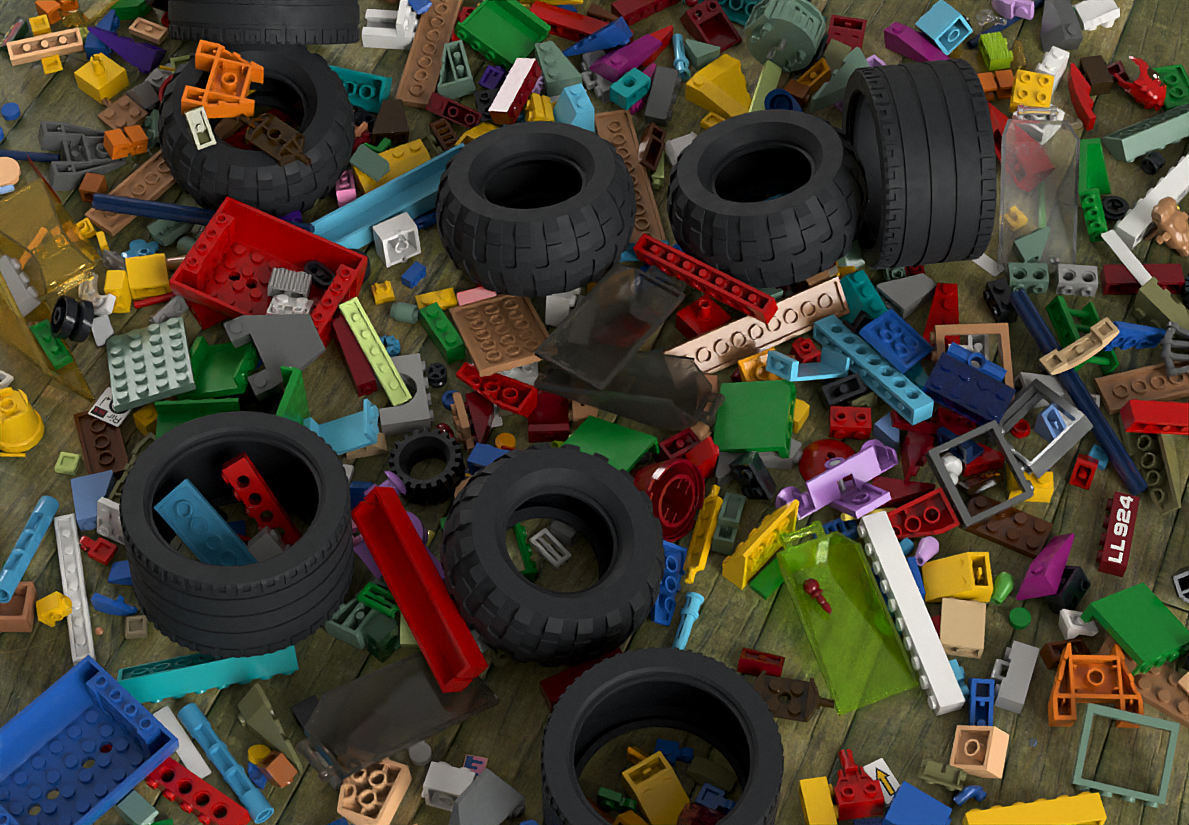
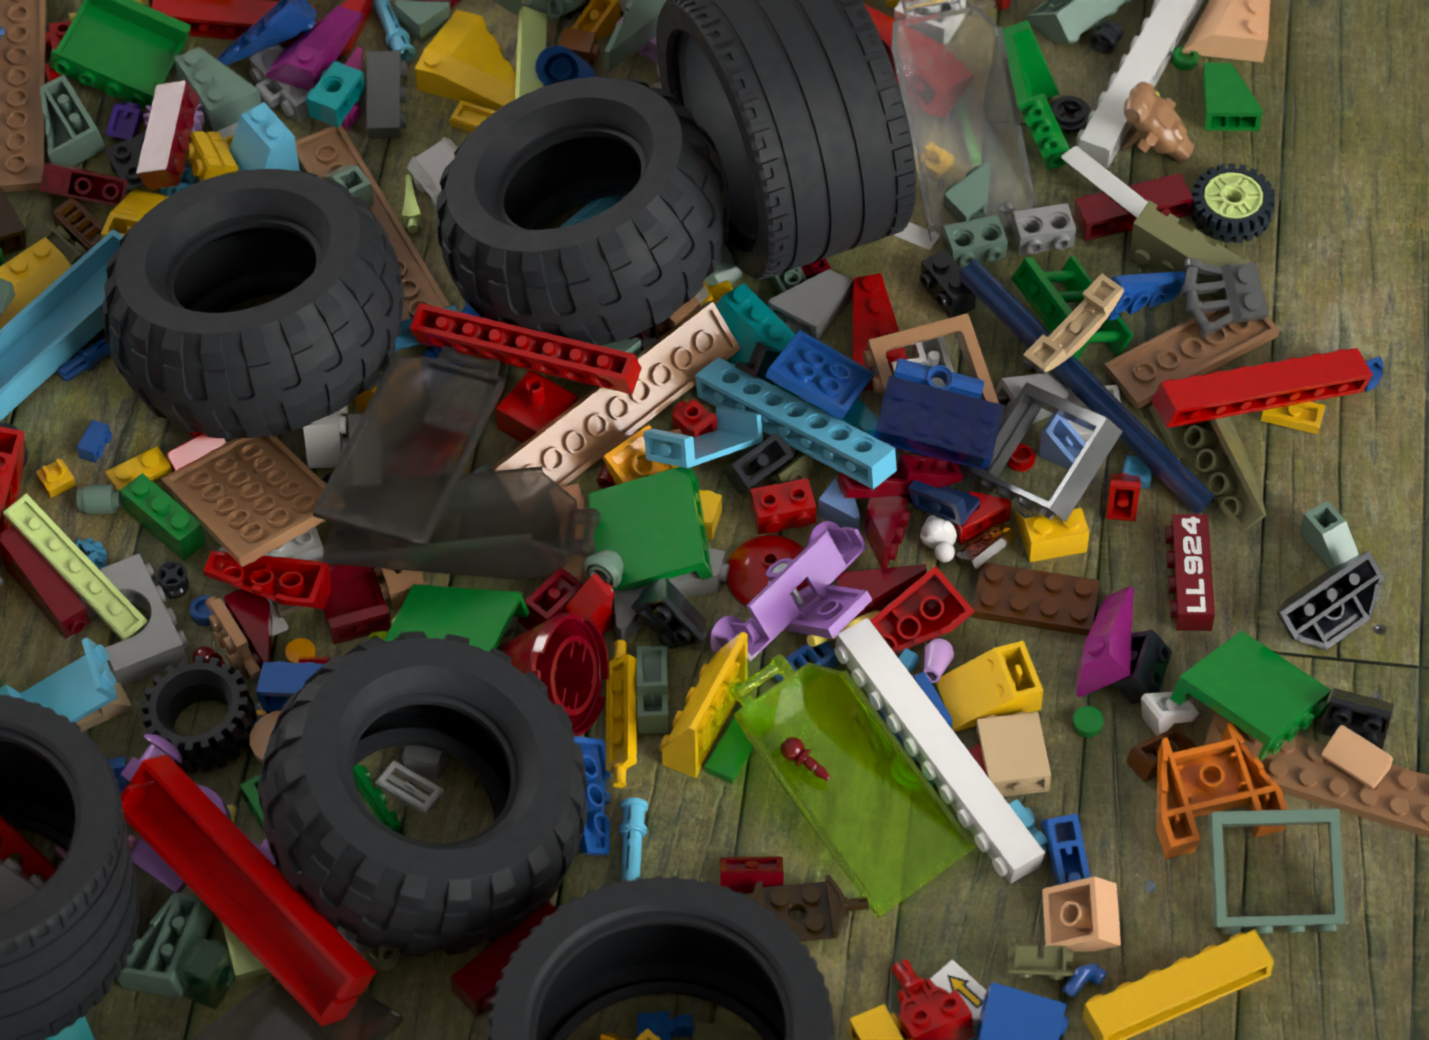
camera: 15 degrees left, 0 degrees up
green tile [357,581,400,619] -> none
white brick [372,212,421,268] -> none
reddish brown slope [638,123,667,173] -> none
dark grey window [925,420,1034,530] -> none
bright green cone [990,572,1016,605] -> none
light grey piece [990,641,1040,714] -> none
none -> sand green slope [322,165,374,207]
none -> sand green cone [584,550,624,588]

